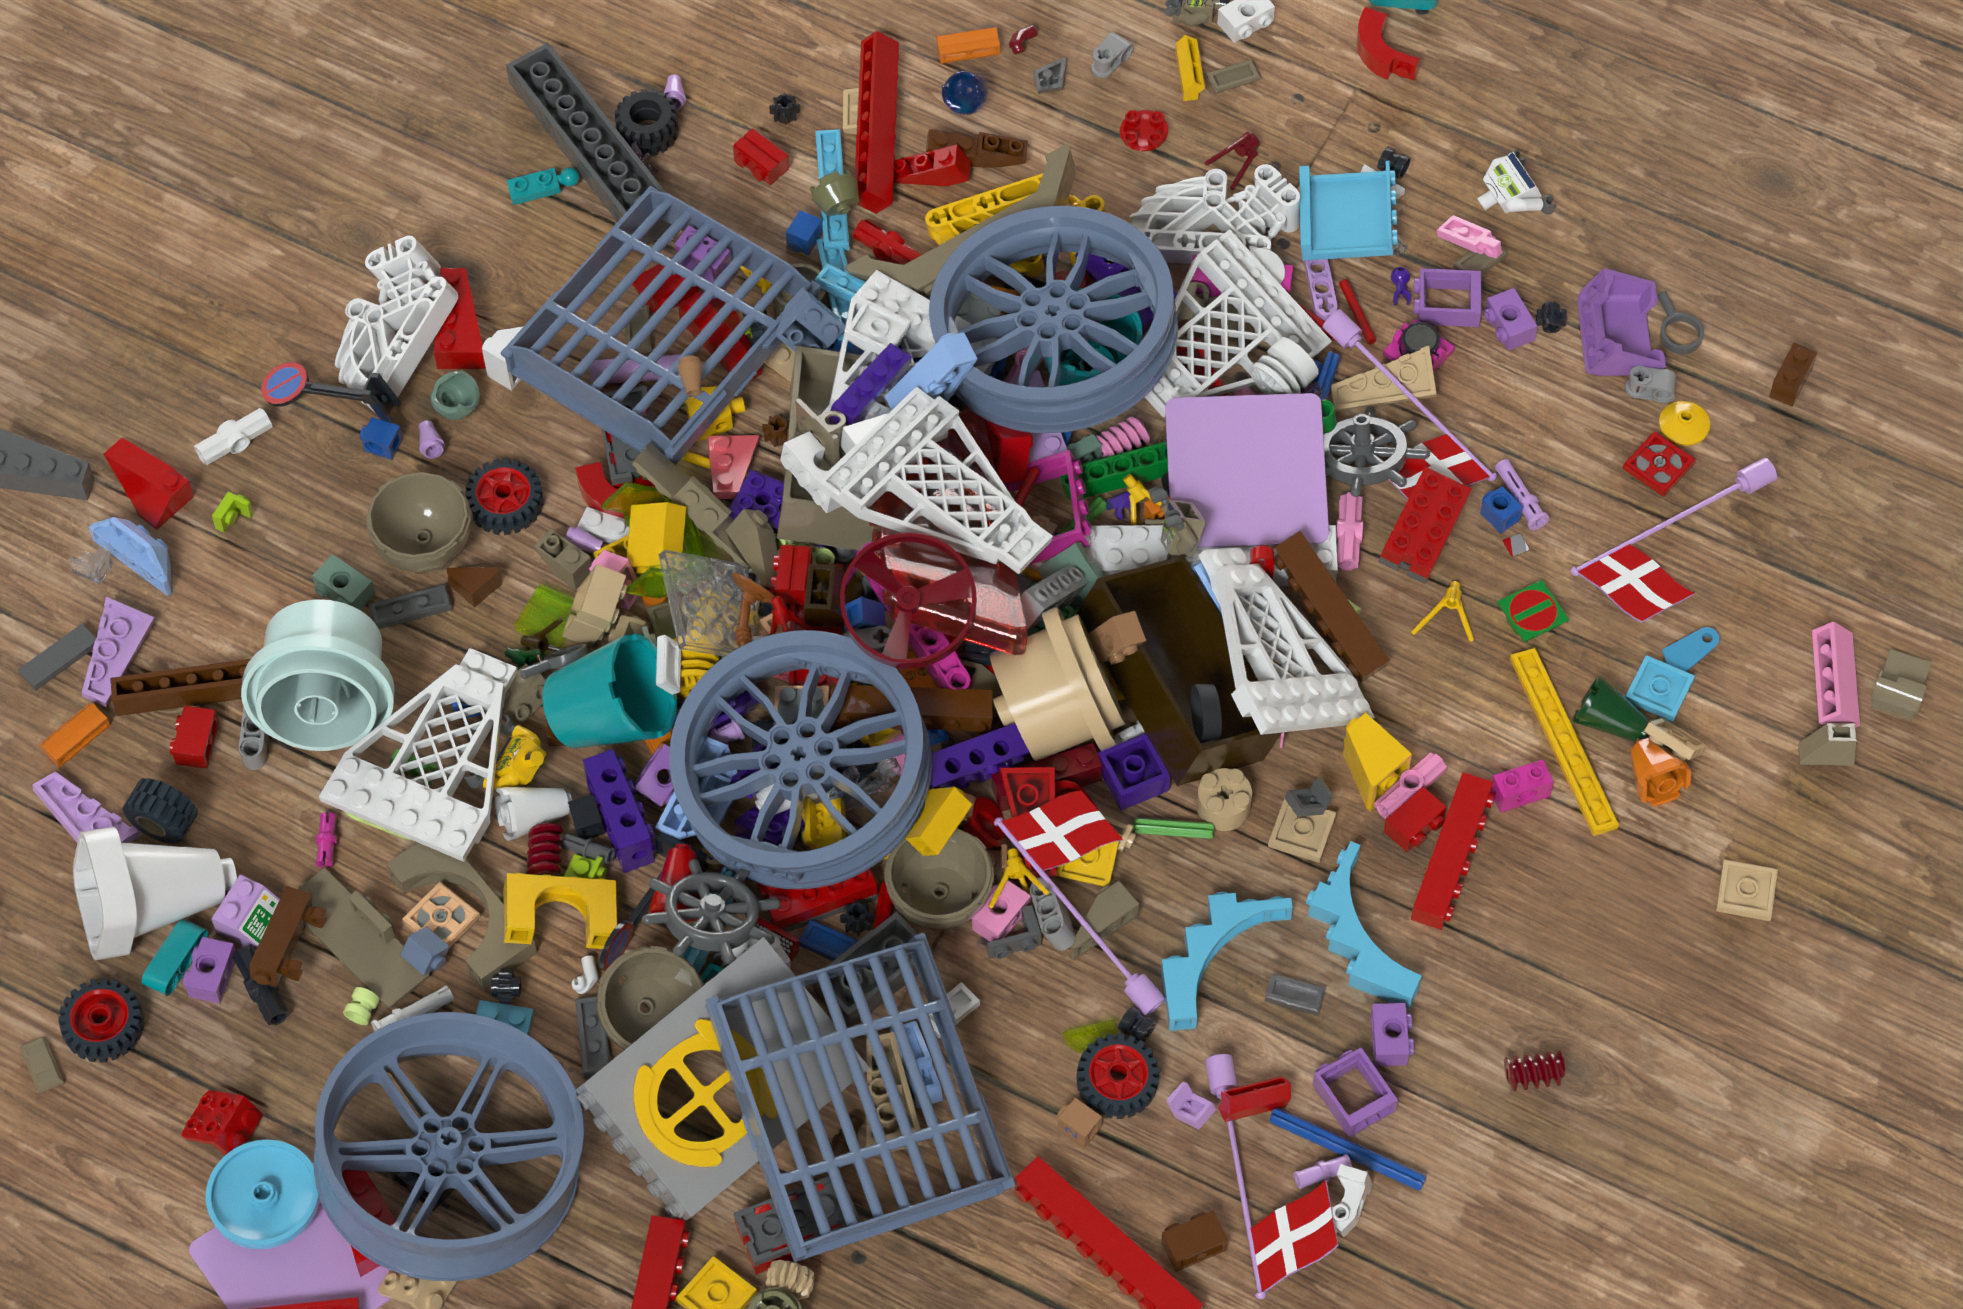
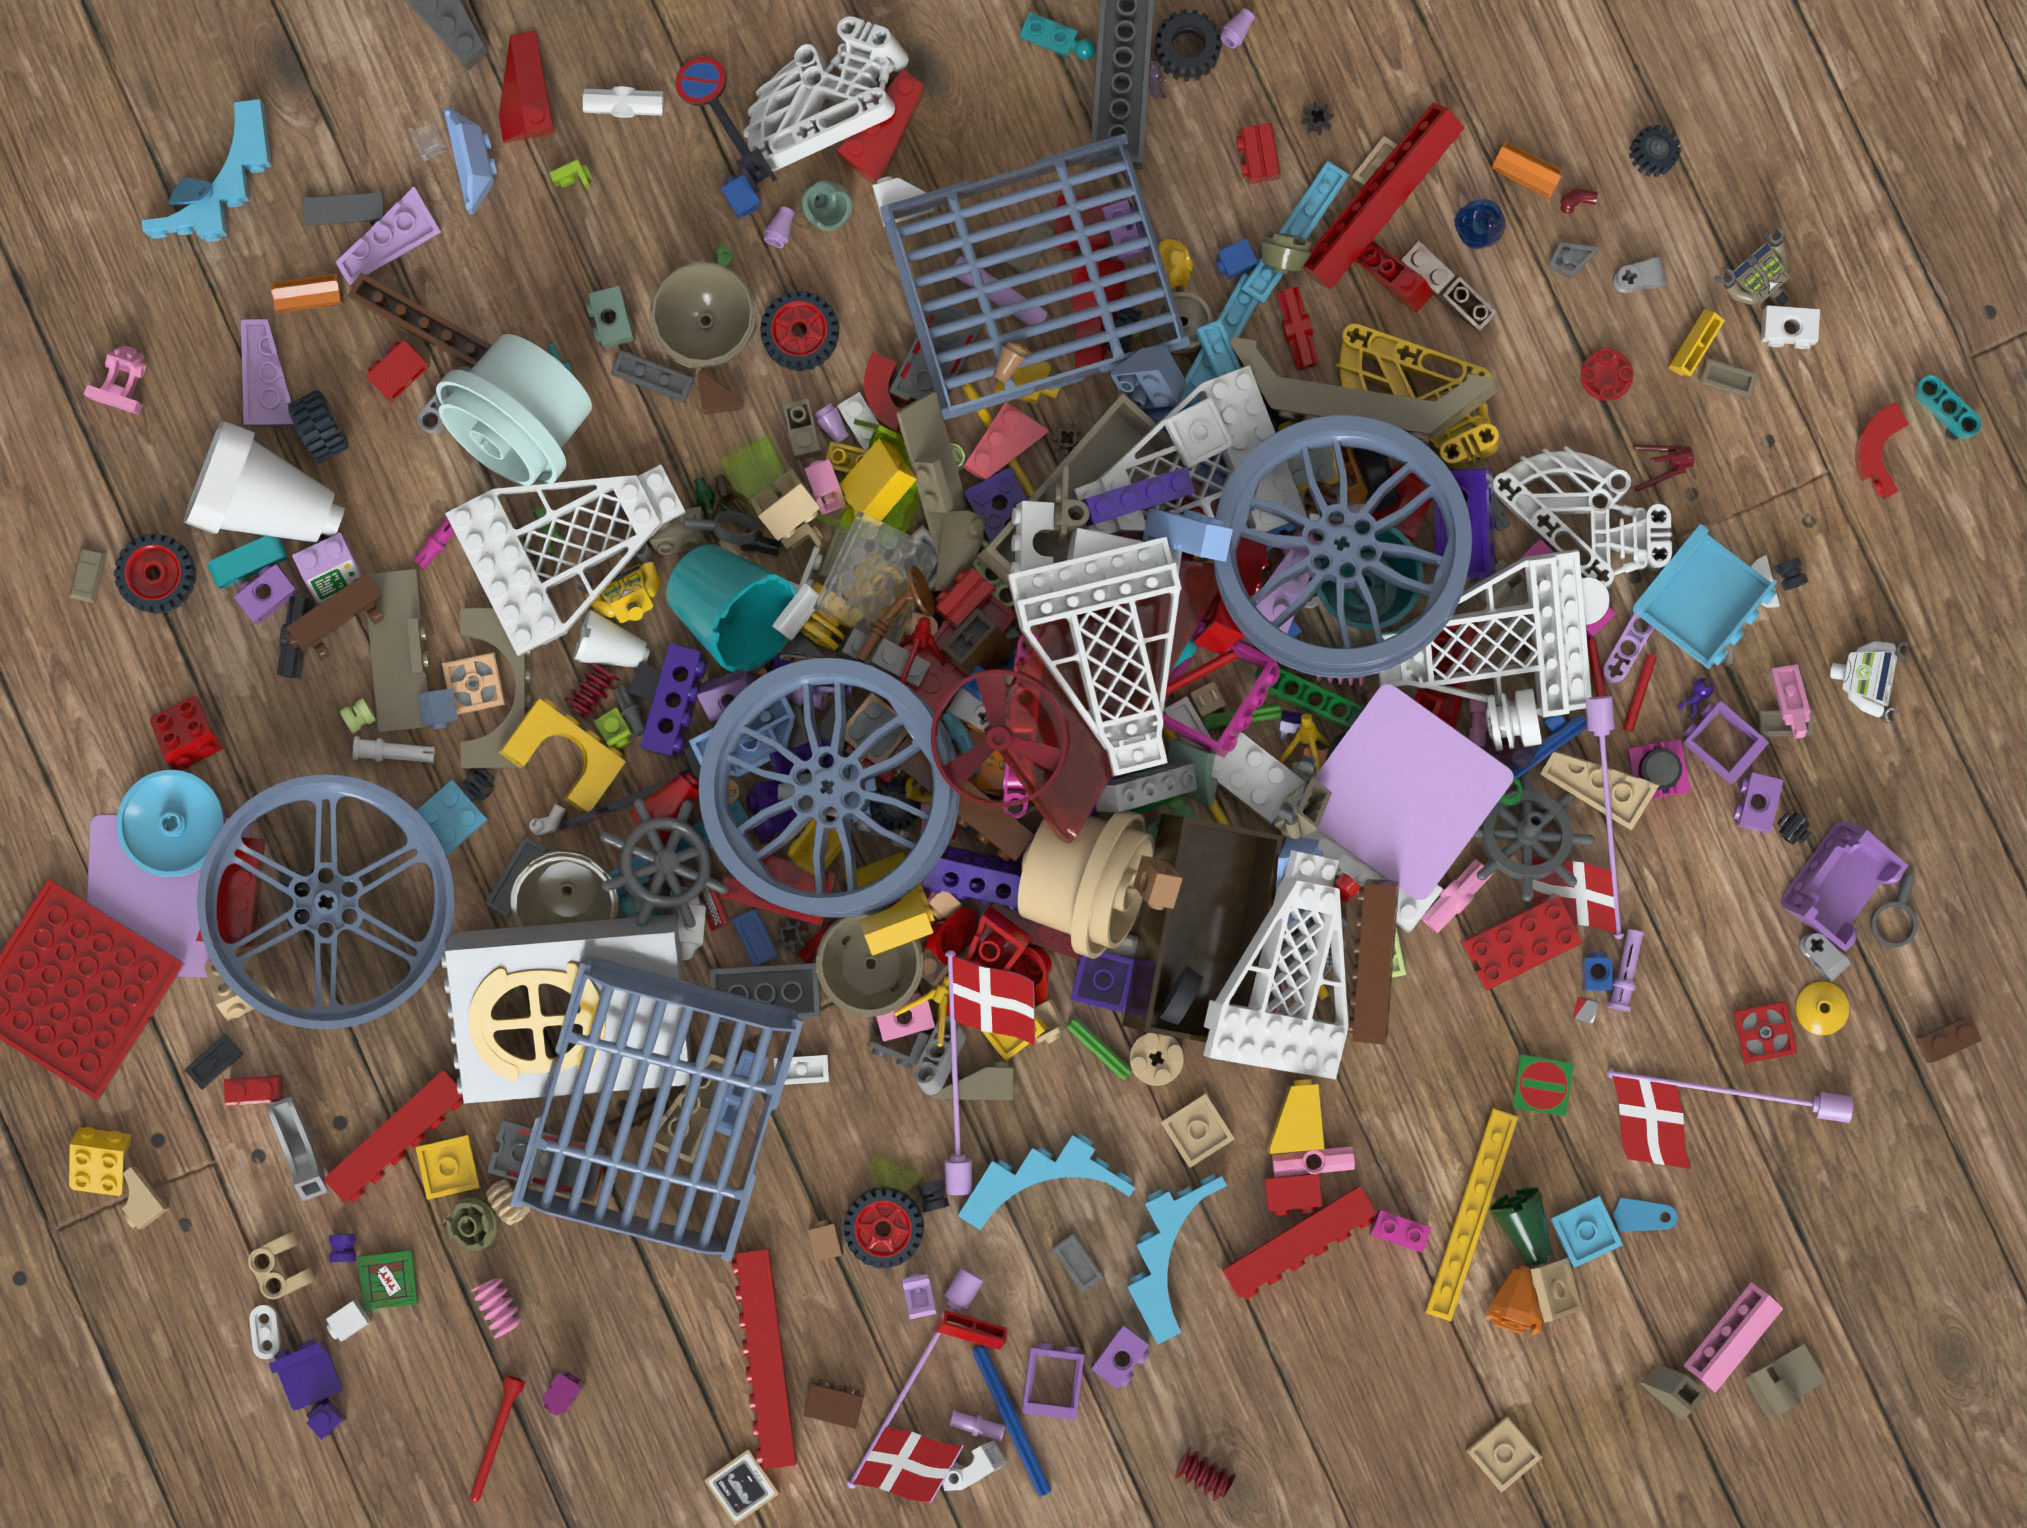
camera: 40 degrees right, 25 degrees up
dark grey bracket [1285,778,1333,817] -> none
yellow plant [1411,581,1474,642] -> none

